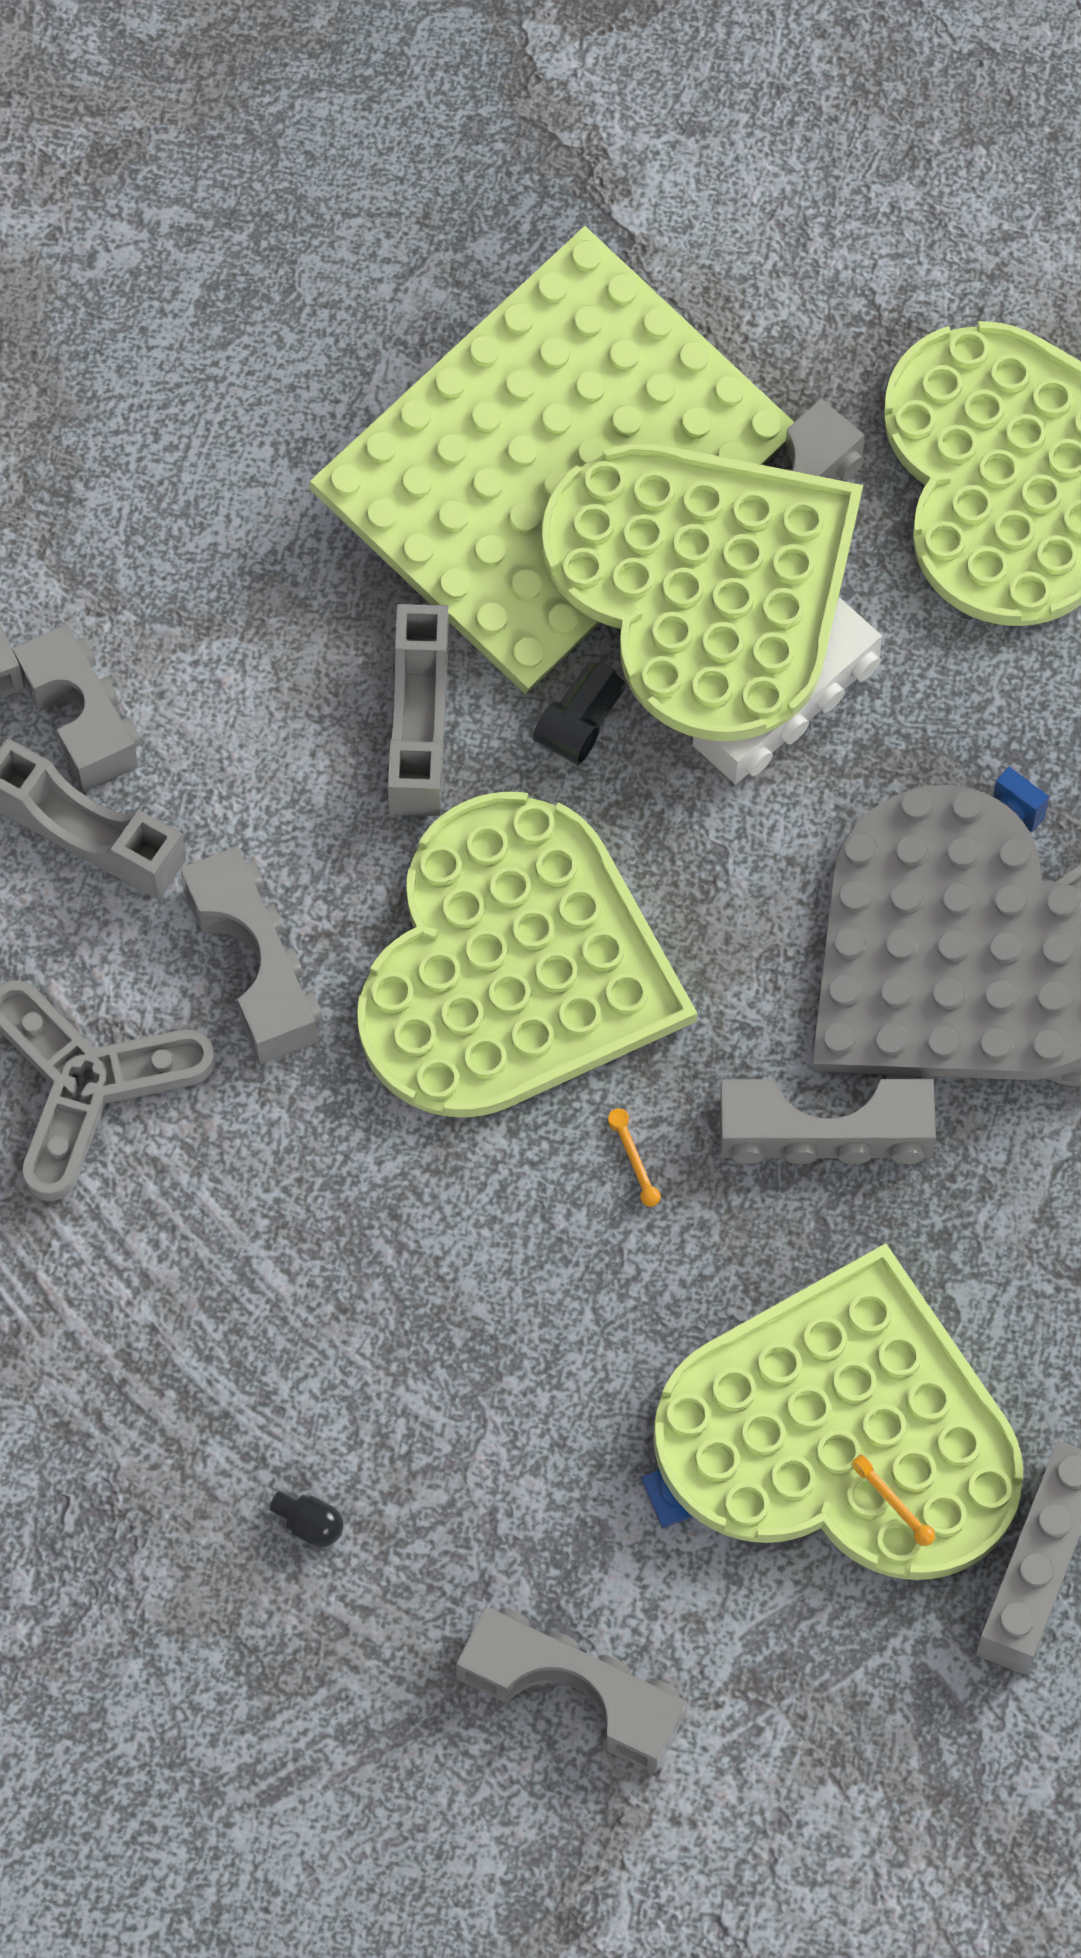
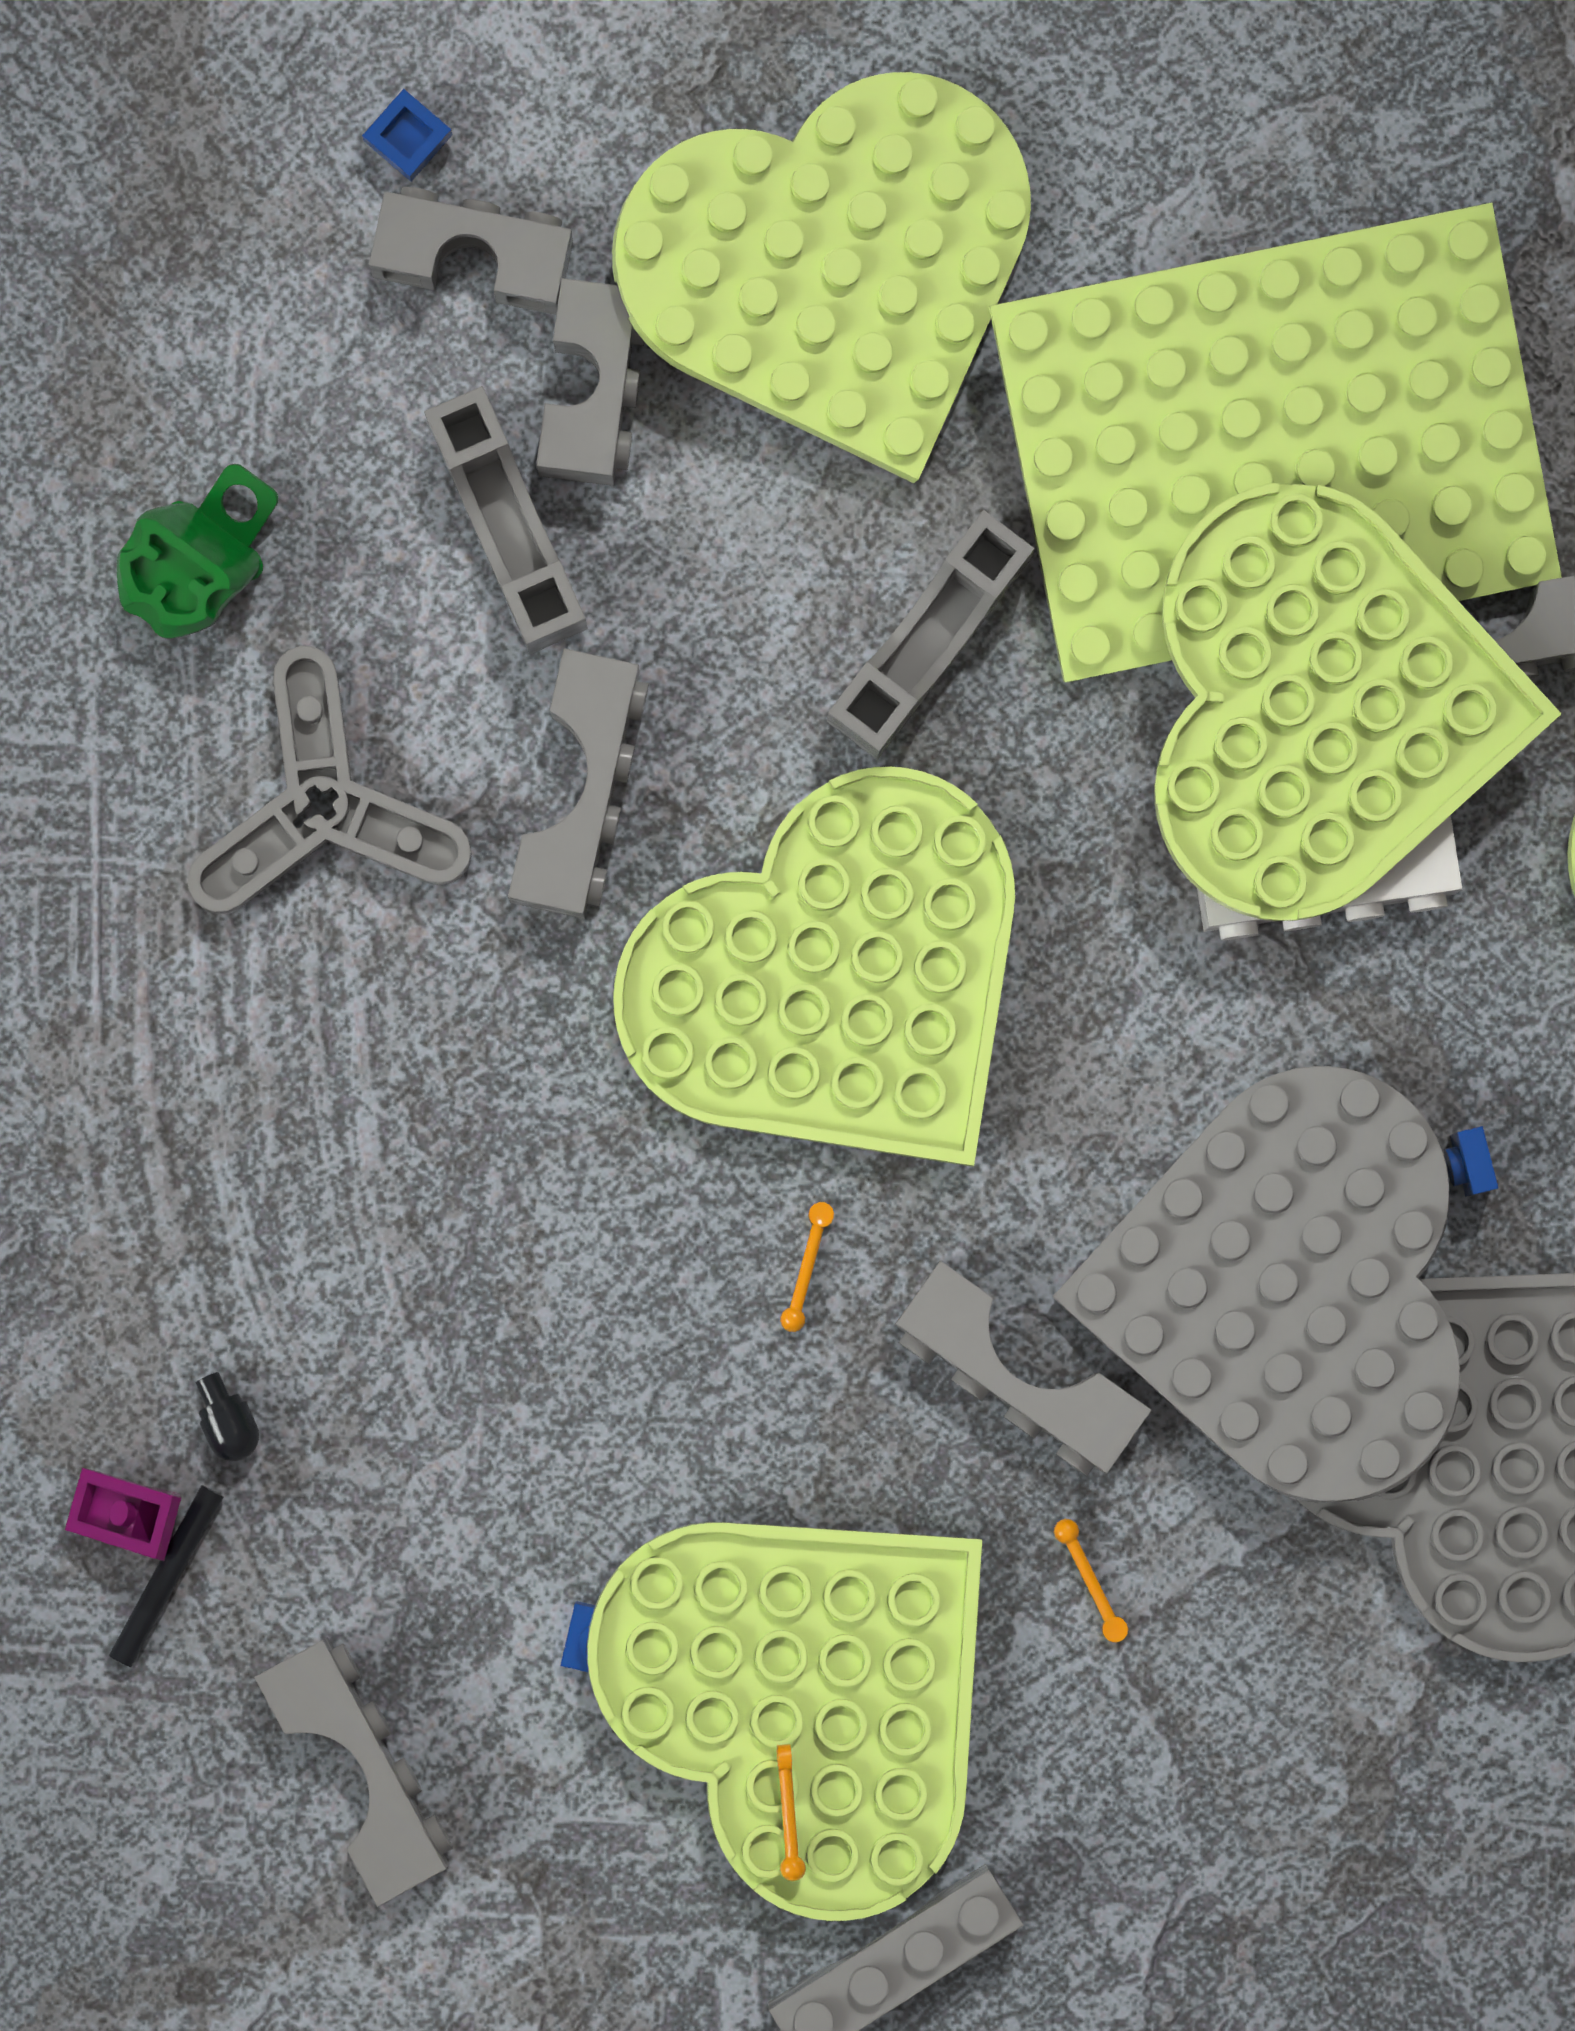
camera: 30 degrees right, 20 degrees up
black piece [533,661,625,765] -> none
none -> magenta slope [65,1468,182,1561]
none -> black bar [109,1485,224,1667]
none -> yellowish green plate [612,72,1031,483]
none -> light orange hinge [1054,1519,1128,1642]

